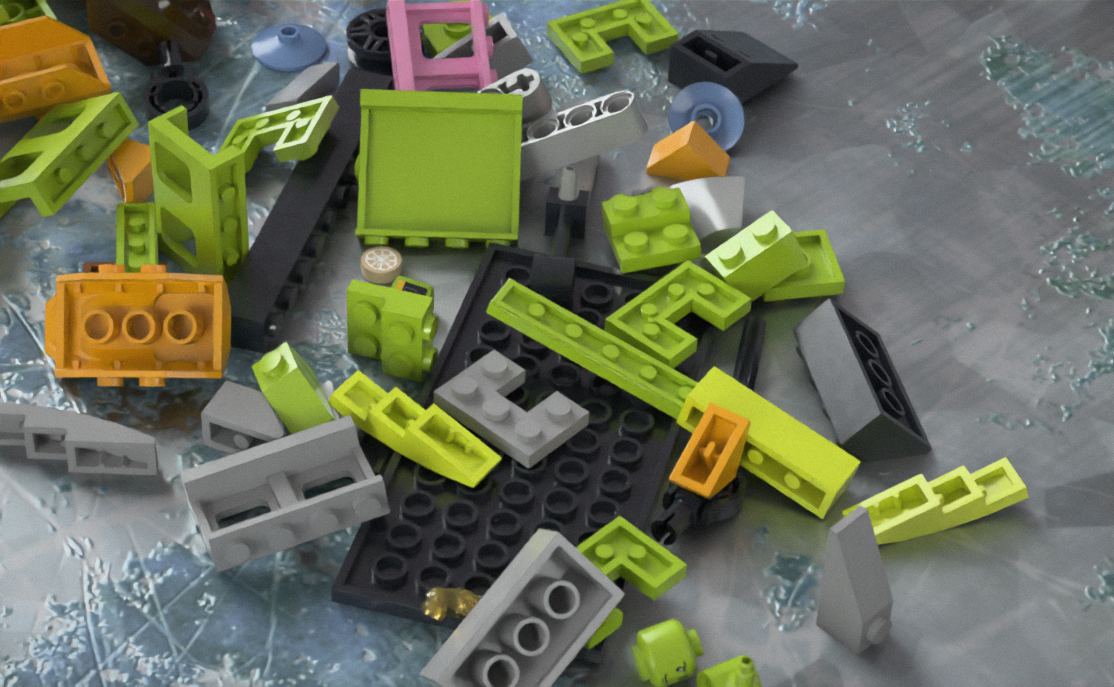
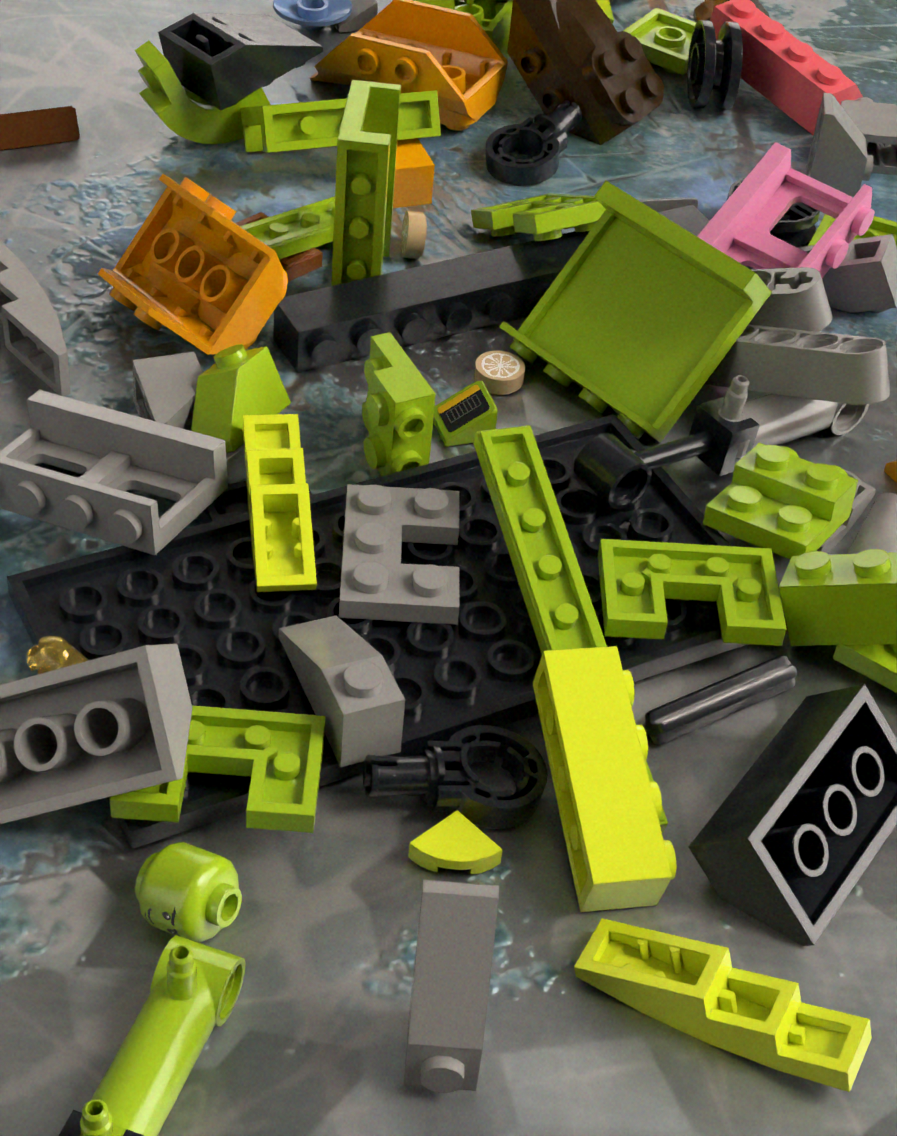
camera: 45 degrees right, 0 degrees up
medium blue dish [252,24,326,72] -> none
light orange slope [669,403,751,500] -> none
none -> light grey slope [279,616,405,767]
none -> neon yellow tile [408,810,503,874]

